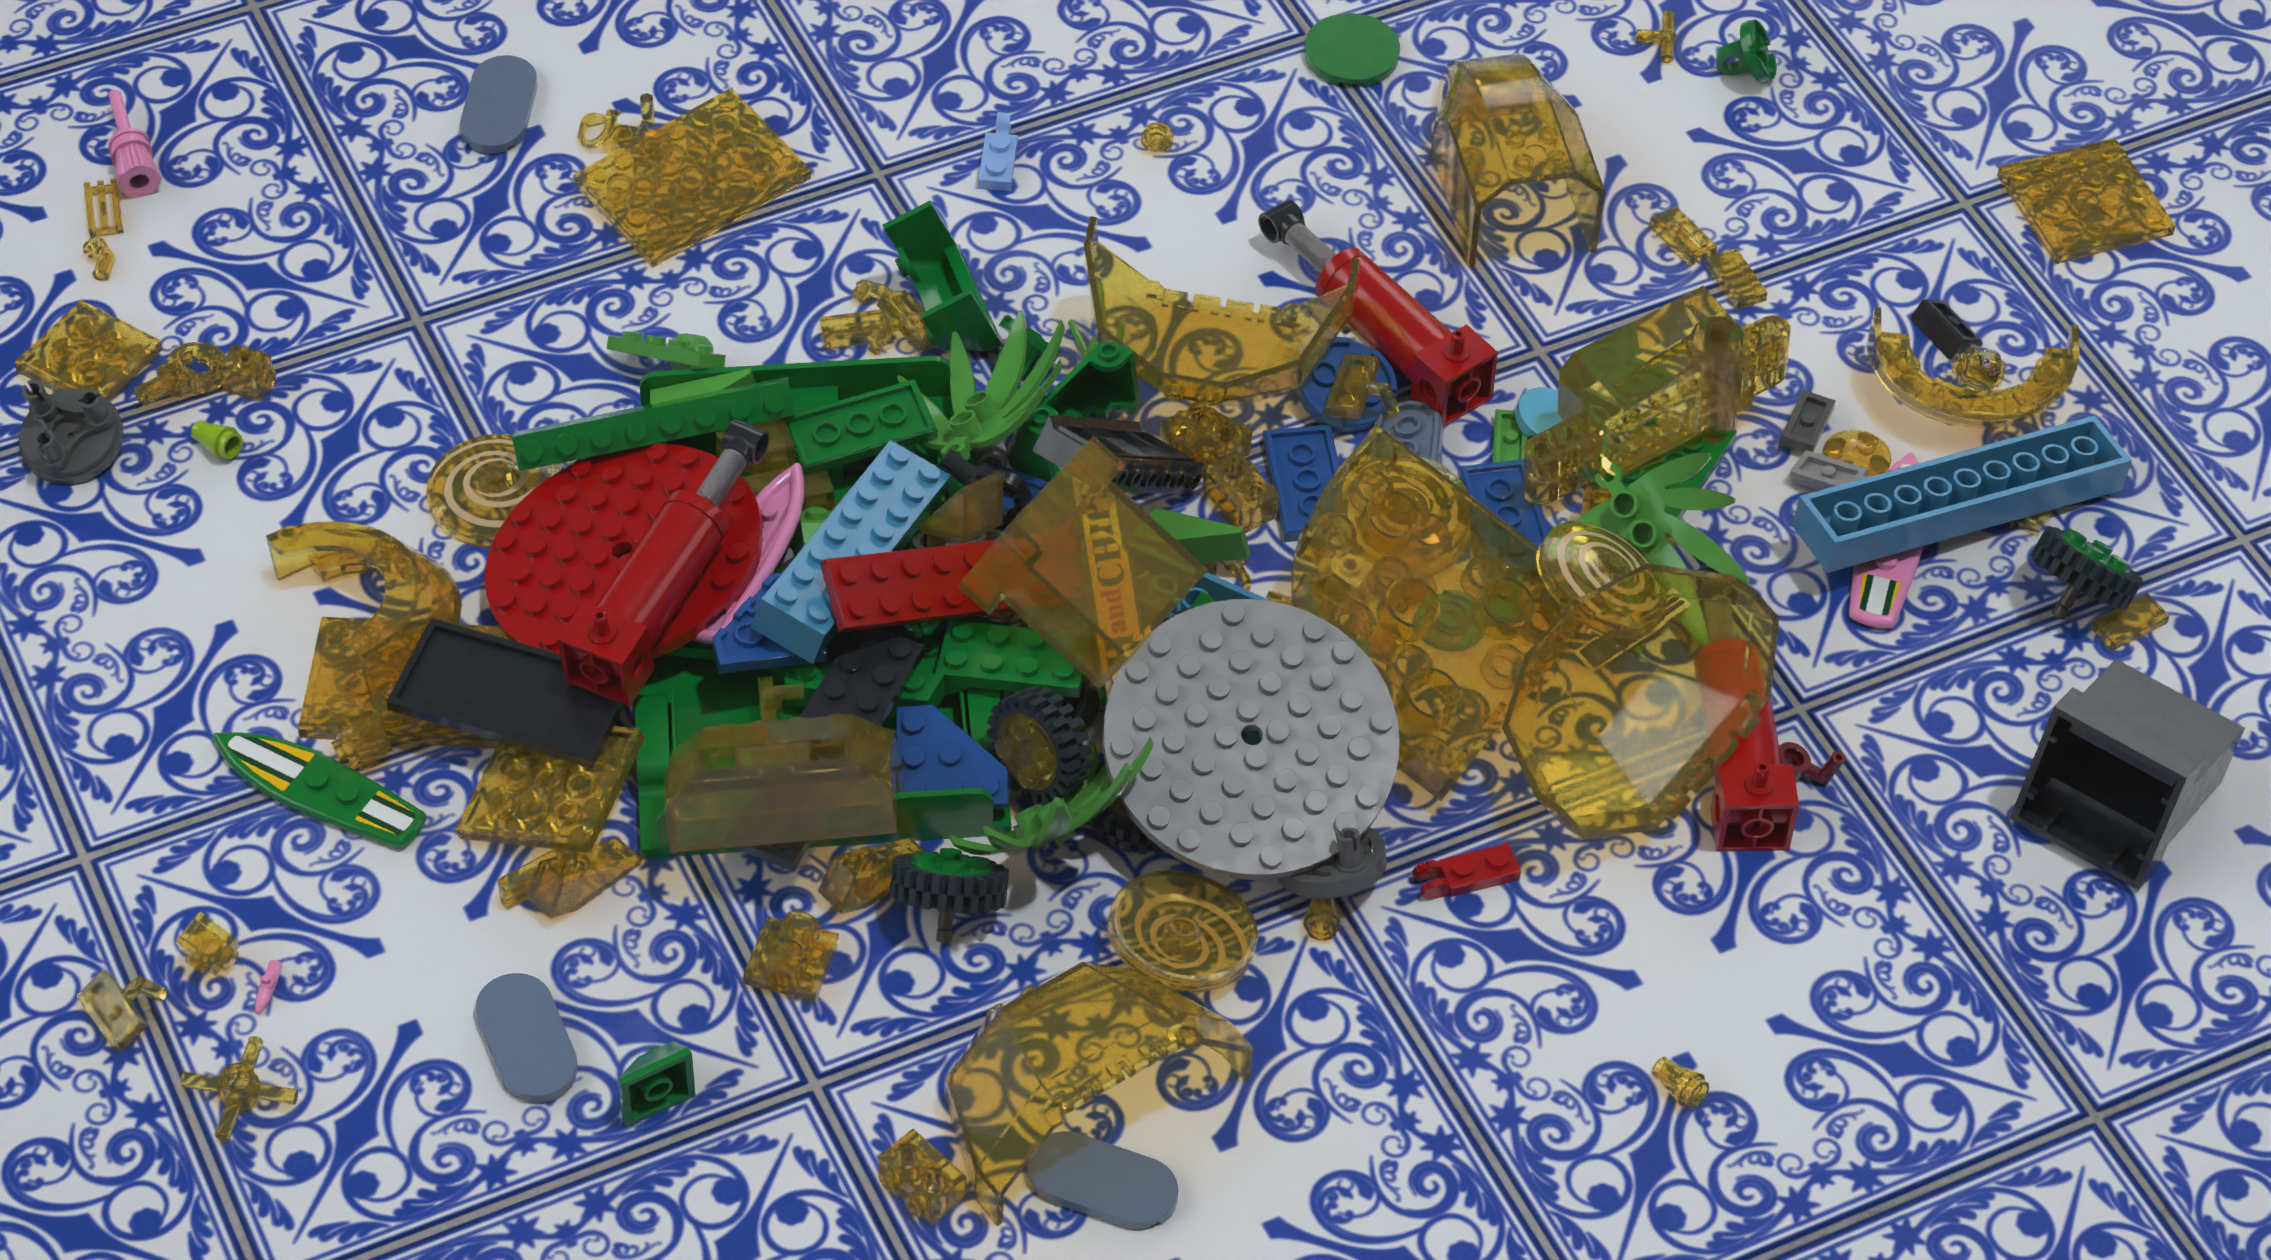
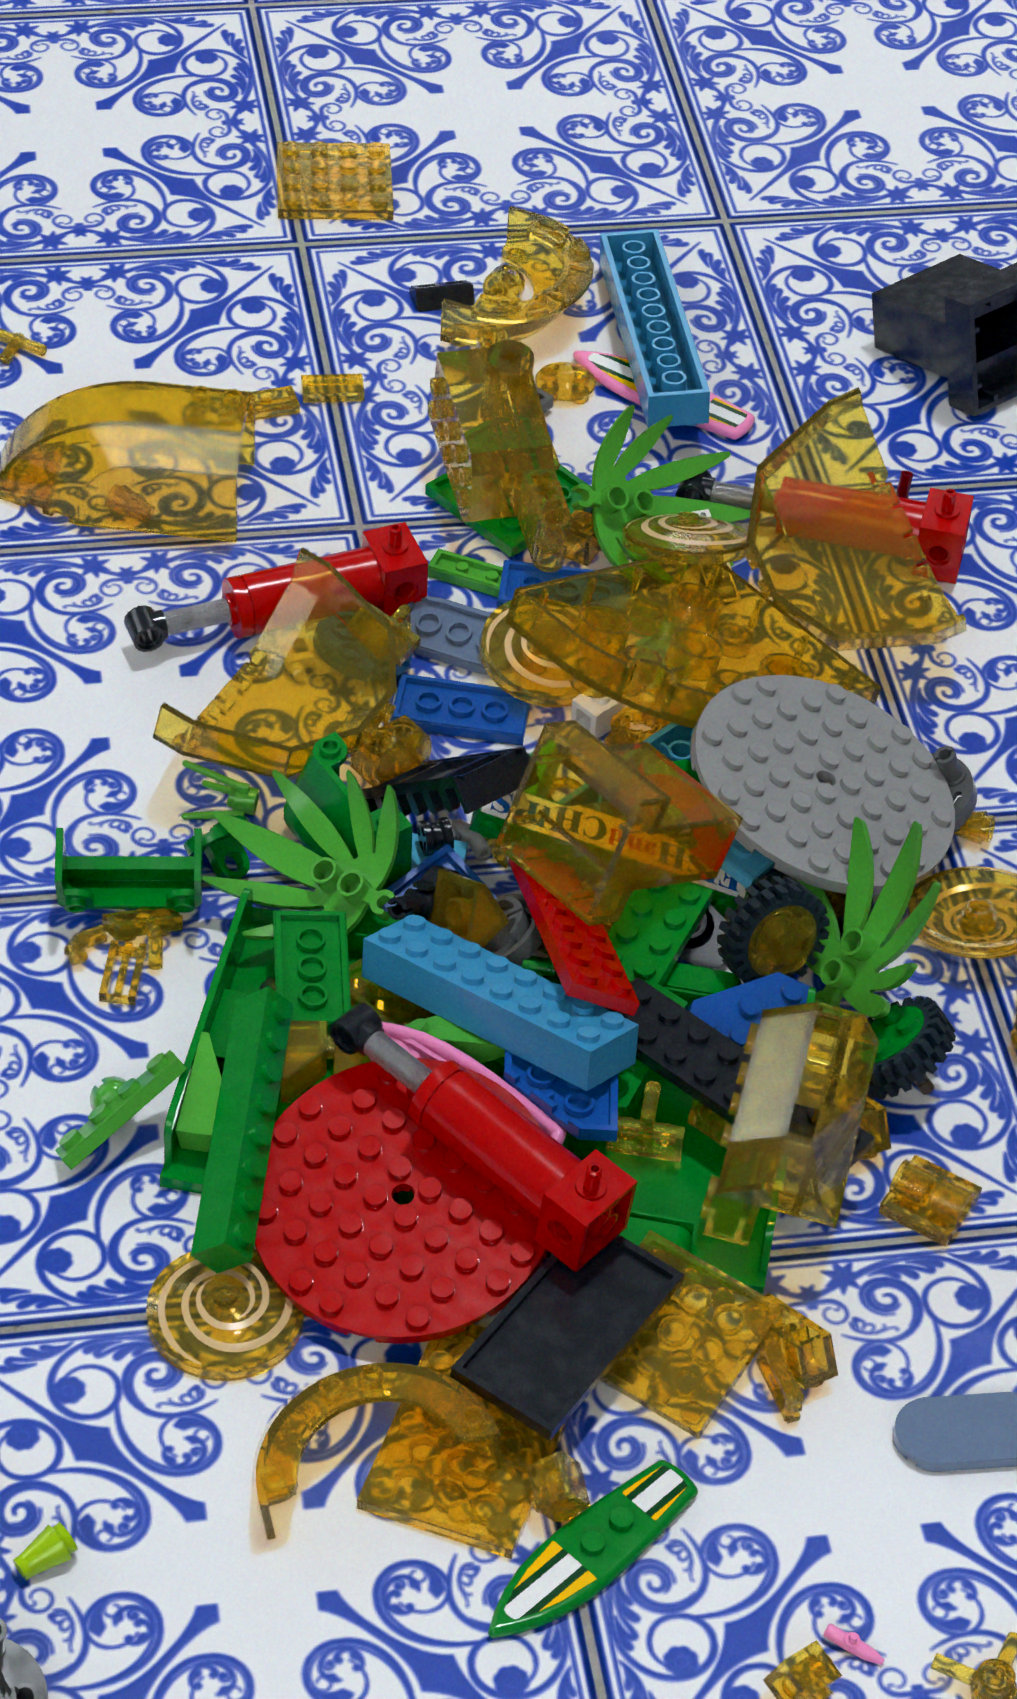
camera: 75 degrees left, 5 degrees down
clear yellow brick [1203,451,1279,533] -> none
red hinge [1412,843,1521,900] -> none
medium azure tile [1515,387,1583,448] -> none
green tile [1716,19,1777,83] -> none
light grey plate [1790,450,1868,490] -> none
black wheel [2030,526,2143,620] -> none
clear yellow tile [2090,593,2169,651] -> none

